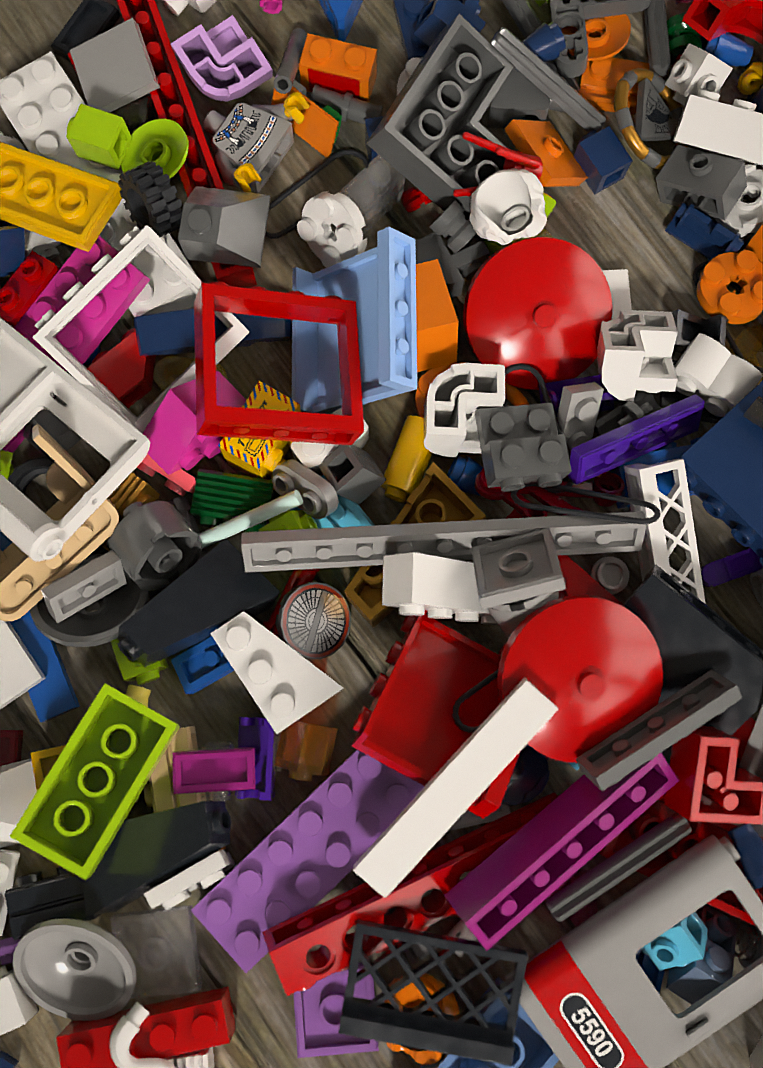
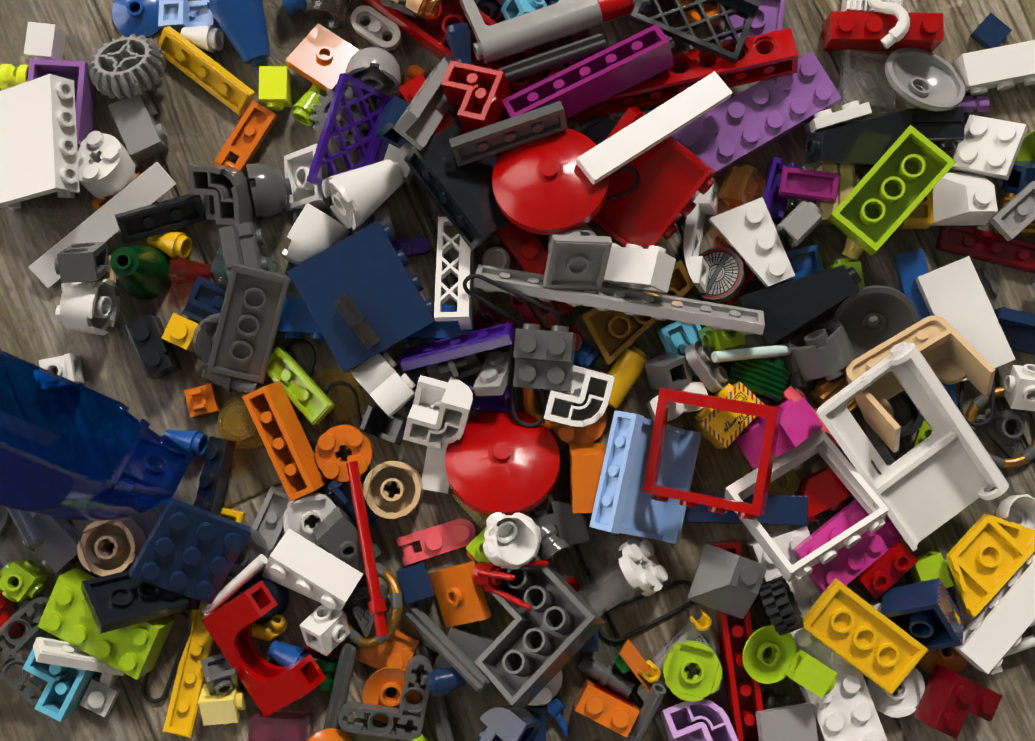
camera: 160 degrees left, 5 degrees up
light grey plate [41,550,126,623] -> none
none -> red bar [346,461,389,637]
none -> tan brick [363,461,424,519]
none -> coral plate [395,518,476,566]
none -> blue hand [546,695,570,737]
none -> lime plate [662,640,722,702]
none -> white slope [683,177,720,293]
none -> light grey brick [775,201,822,251]

